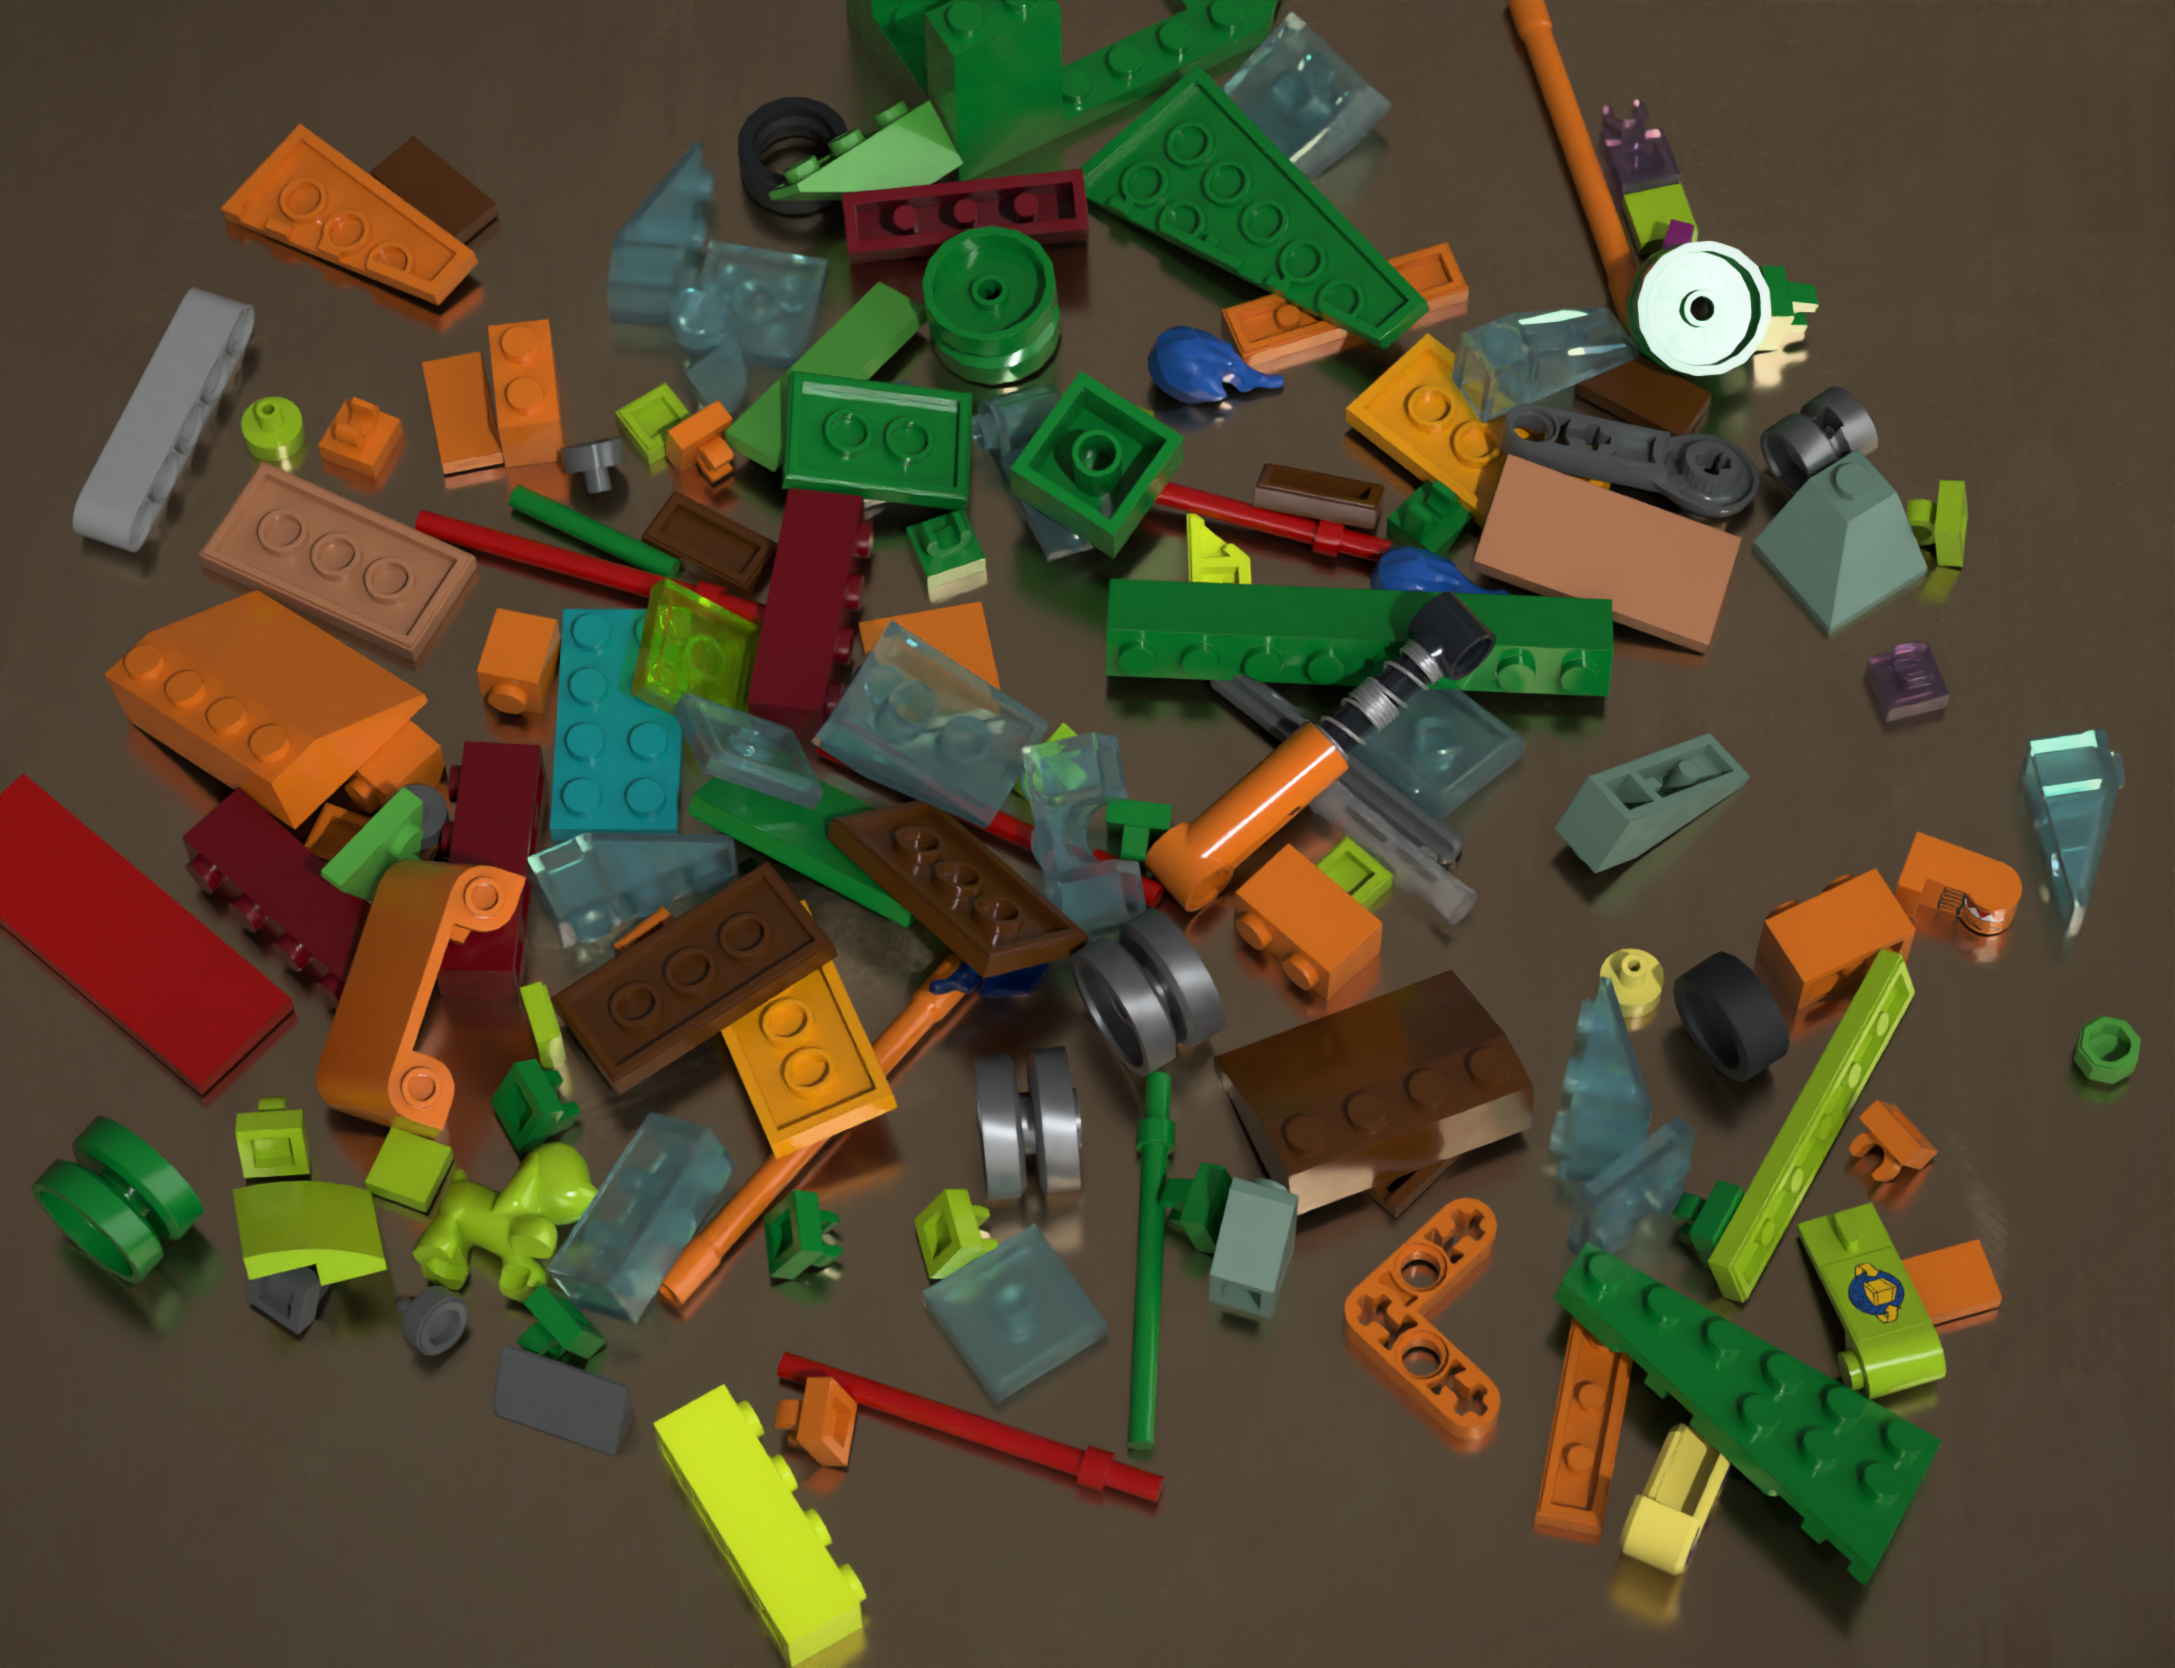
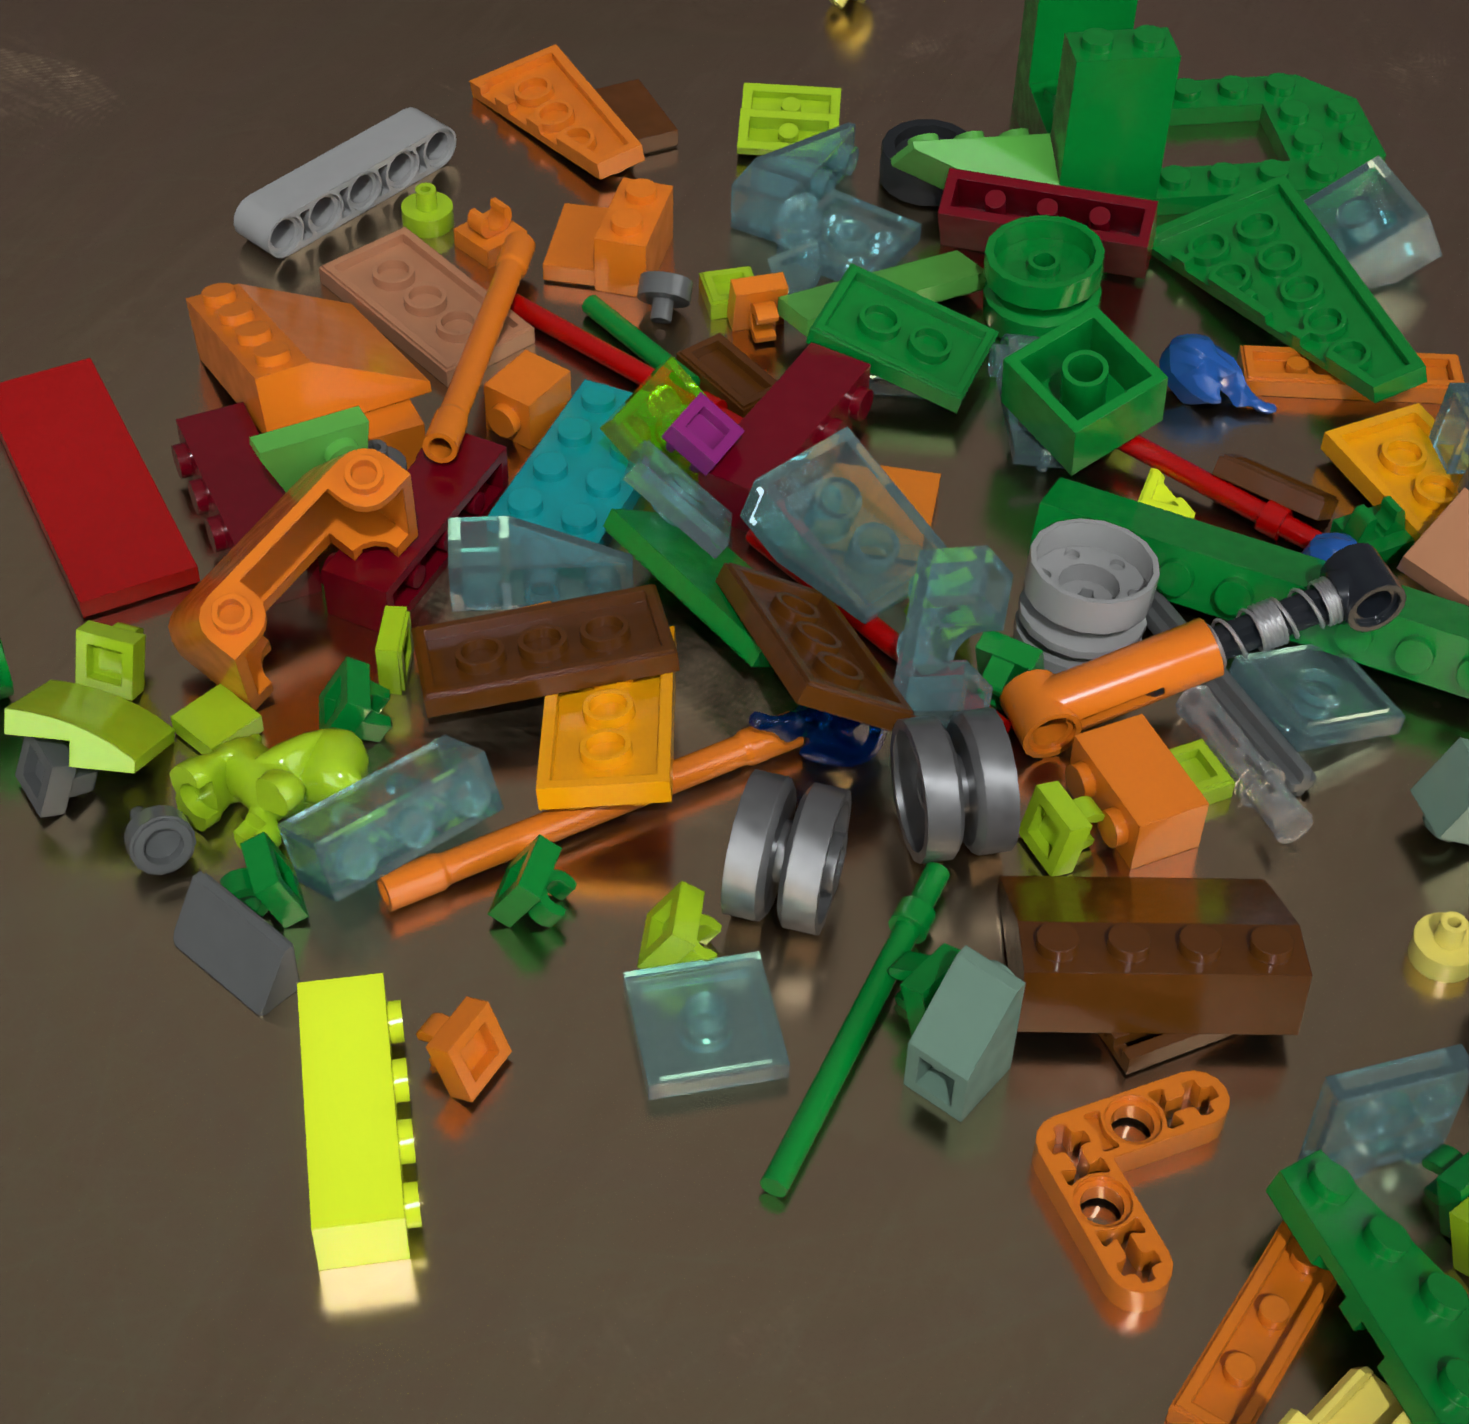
camera: 20 degrees right, 15 degrees down
red bar [777,1351,1165,1502] -> none
green tile [906,508,986,590] -> none
clear light blue slope [1549,977,1653,1194] -> none
none -> orange piece [422,231,536,463]
none -> magenta tile [661,392,745,476]
none -> lime slope [737,82,841,160]
none -> light grey wheel [1013,518,1160,674]
none -> lime tile [1019,781,1105,876]

